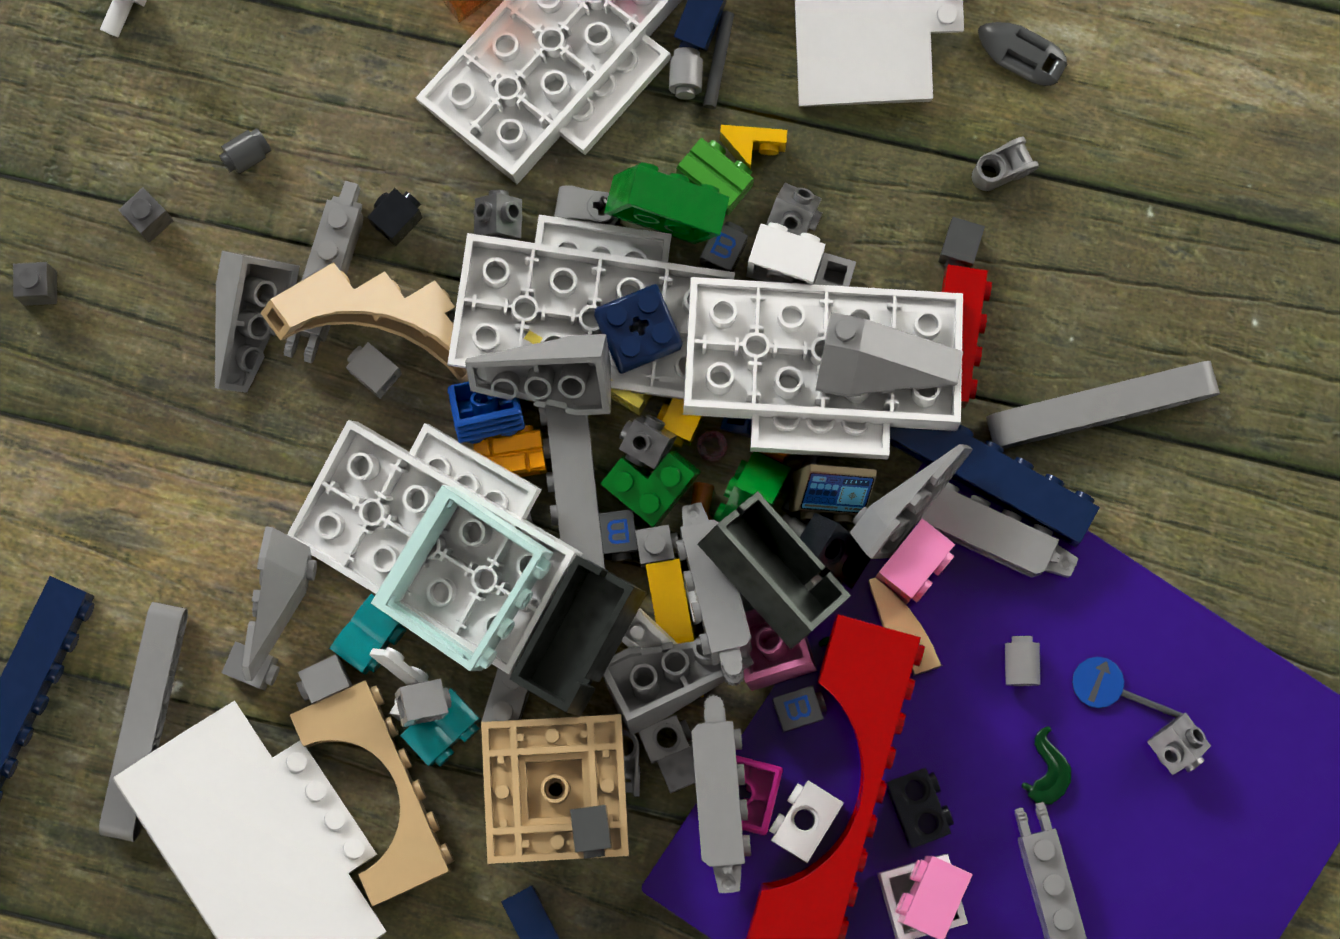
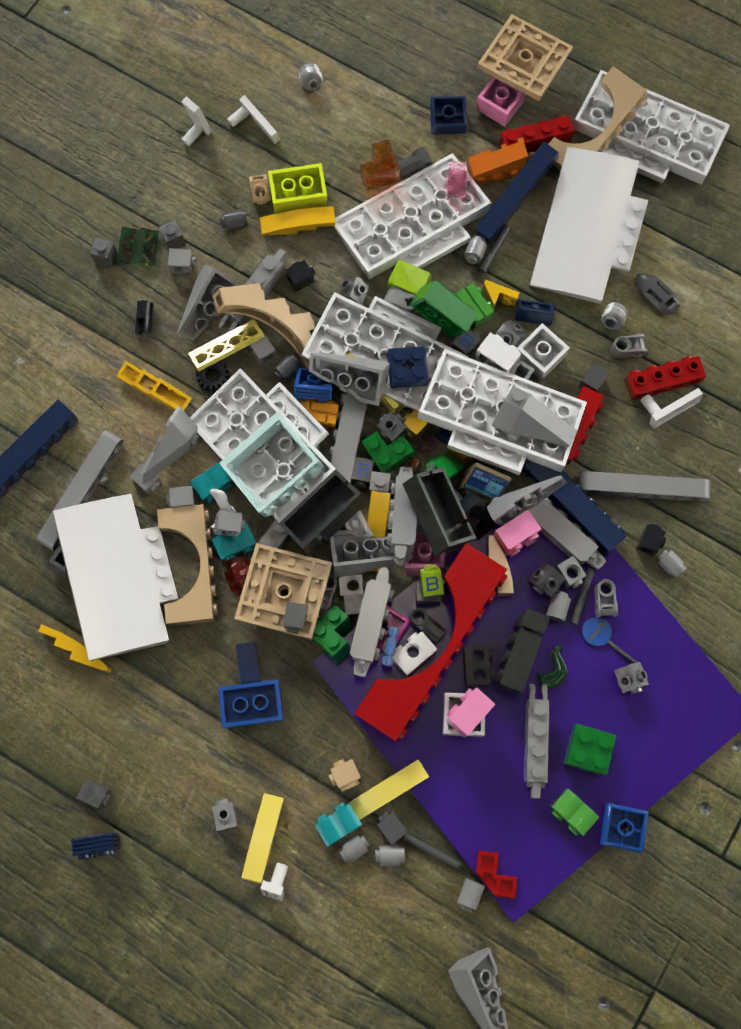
camera: 15 degrees right, 5 degrees down
none -> dark grey brick [46,546,67,578]
none -> clear green slope [116,226,159,266]
none -> yellow slope [116,361,192,410]
none -> black hinge [135,300,154,336]
none -> light grey brick [168,248,196,274]
none -> light yellow fence [188,319,265,371]
none -> black tyre [195,360,231,394]
none -> clear red cylinder [223,556,251,597]
none -> tan brick [249,174,271,204]
none -> yellow slope [260,206,336,236]
none -> neon yellow brick [268,163,328,214]
none -> dark grey brick [273,354,301,382]
none -> green brick [312,605,353,665]
none -> medium blue axle [382,627,399,667]
none -> lime piece [388,260,432,300]
none -> dark grey piece [409,608,447,643]
none -> lime brick [419,565,444,597]
none -> pearl dark grey piece [494,608,550,696]
none -> dark blue slope [515,299,554,326]
none -> white brick [518,323,570,381]
none -> flat silver brick [529,563,565,597]
none -> light grey brick [555,556,587,589]
none -> green brick [563,724,617,776]
none -> dark grey bar [570,568,595,625]
none -> light grey piece [594,579,618,618]
none -> light grey head [601,302,628,330]
none -> red brick [624,356,706,401]
none -> black brick [636,524,667,556]
none -> white piece [640,388,703,429]
none -> light grey brick [657,549,687,578]

